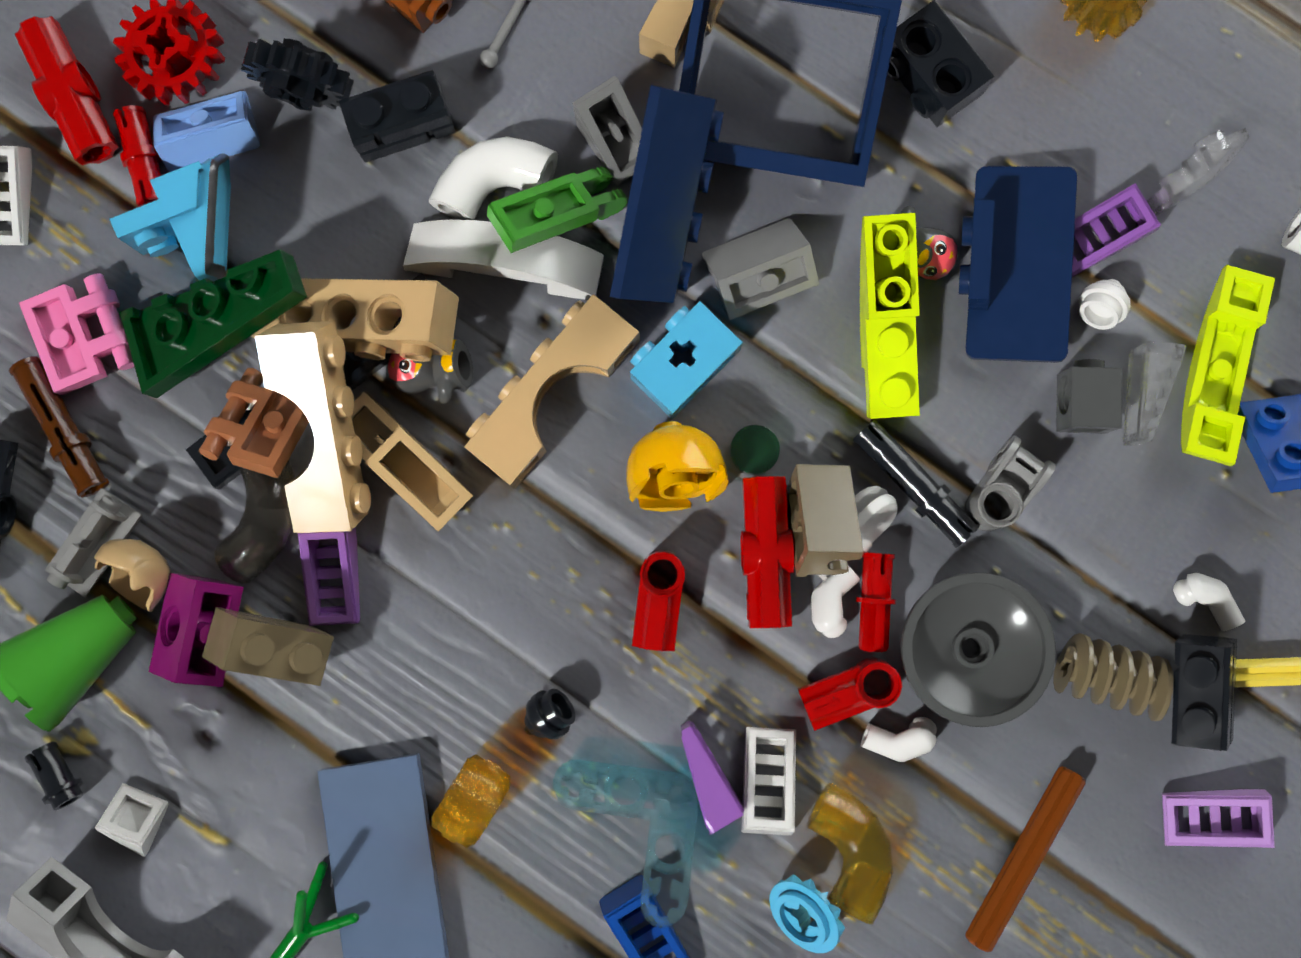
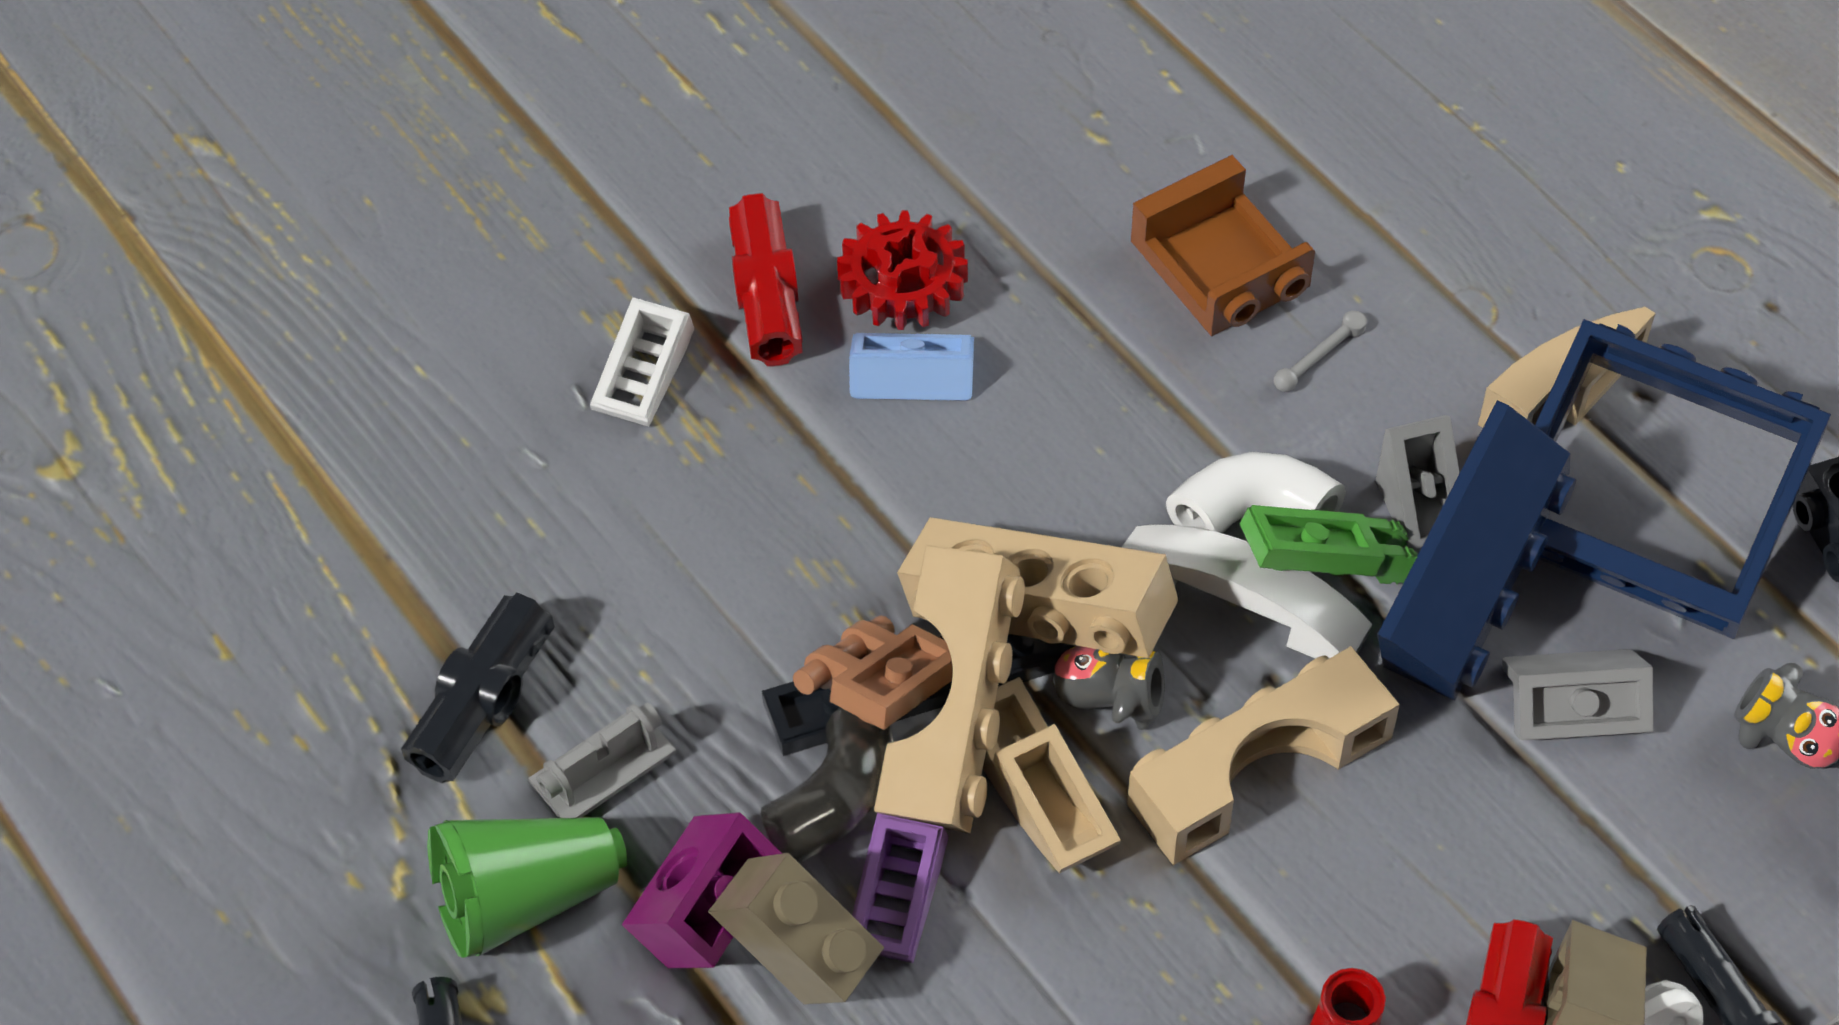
camera: 15 degrees right, 30 degrees down
reddish brown pin [9,356,109,498] -> none
bright pink plate [19,274,134,395] -> none
tan hair [94,539,171,612] -> none
medium azure piece [109,153,231,281] -> none
red pin [113,105,162,207] -> none
dark green wing [119,249,307,398] -> none
black gear [241,38,354,111] -> none
black brick [339,70,456,163] -> none
yellow cylinder [626,421,729,512] -> none
medium azure brick [630,301,743,420] -> none
clear green tile [730,425,780,475] -> none
neon yellow slope [860,213,920,419] -> none

